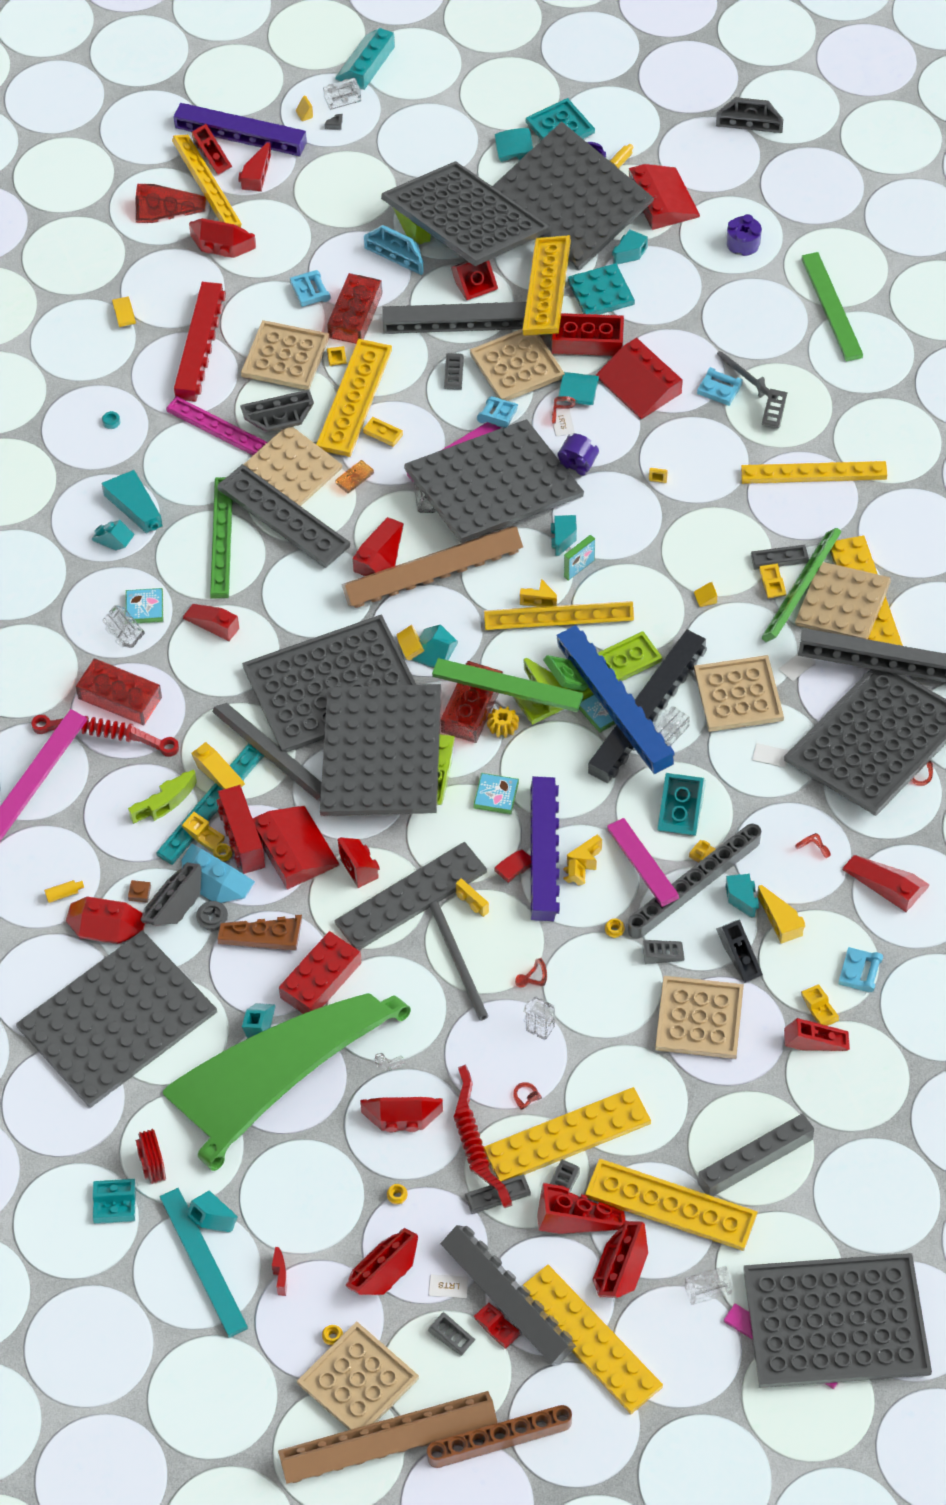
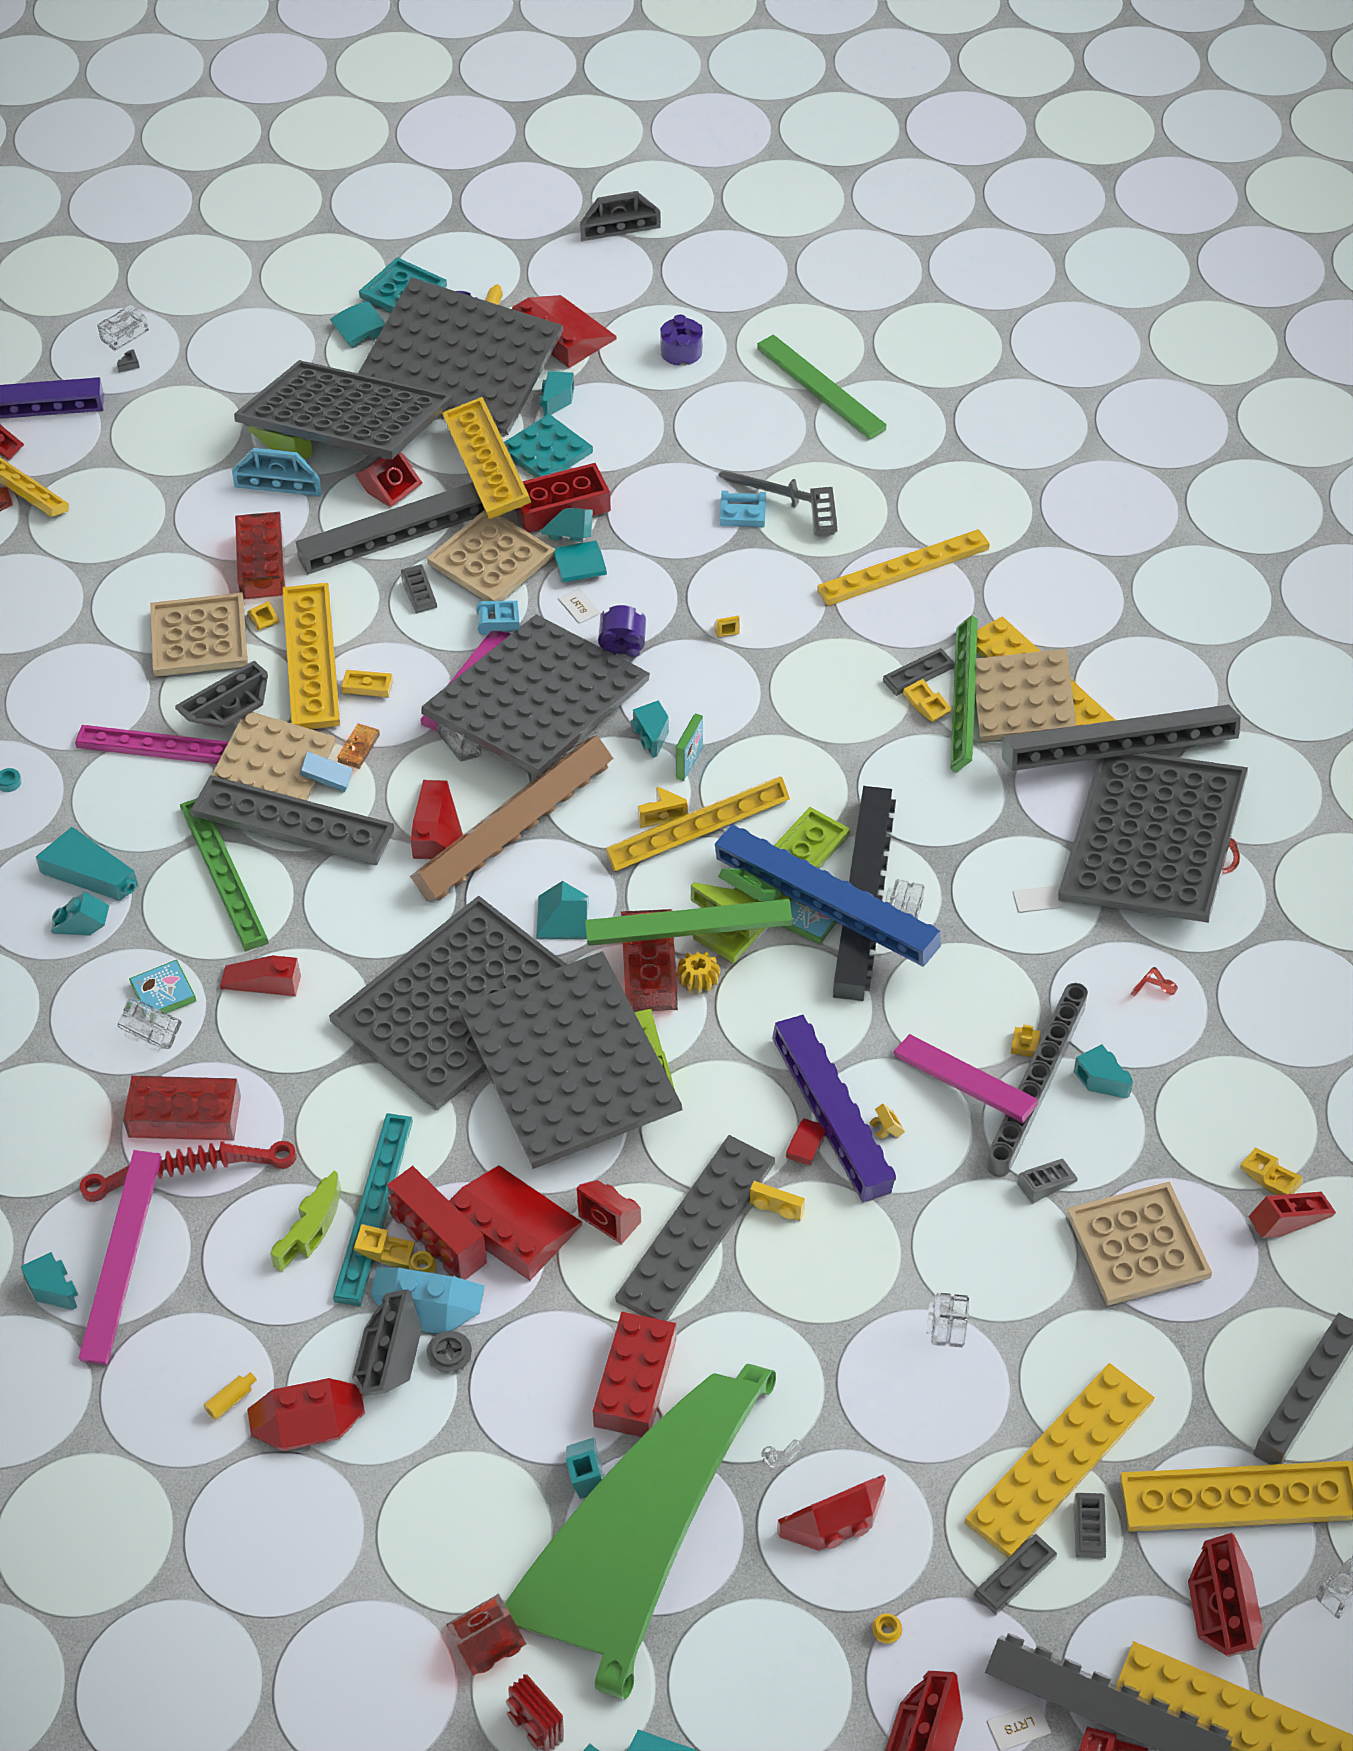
camera: 25 degrees left, 5 degrees down
dark grey plate [16,930,218,1108] -> none
dark orange plate [128,880,151,903] -> none
red brick [174,281,226,402] -> none
red wedge [189,218,256,258] -> none
yellow slope [191,742,245,789] -> none
dark grey tile [212,703,322,801] -> none
dark orange wing [218,914,302,951] -> none
red slope [238,142,271,192] -> none
medium azure plate [290,270,331,307] -> none
yellow slope [296,95,313,121] -> none
teal slope [335,28,395,90] -> none
yellow slope [396,624,424,661] -> none
dark grey piece [429,901,488,1021] -> none
red piece [453,1064,513,1208] -> none
tile [474,773,519,815] -> none
clear red piece [513,1082,542,1110] -> none
clear red piece [515,958,548,987] -> none
red wedge [537,1183,626,1234] -> none
clear red piece [552,396,576,424] -> none
yellow slope [567,834,602,870] -> none
red slope [596,337,683,420] -> none
yellow plate [605,918,625,938] -> none
teal slope [657,773,706,836] -> none
yellow slope [694,582,718,608] -> none
tan plate [694,655,784,732] -> none
black slope [716,919,763,983] -> none
yellow slope [757,885,805,944] -> none
white sticker [778,654,817,681] -> none
medium azure plate [838,947,883,992] -> none
red wedge [842,855,930,913] -> none
none -> tile [299,751,353,792]
none -> clear red slope [446,1593,526,1676]
none -> teal slope [541,508,593,542]

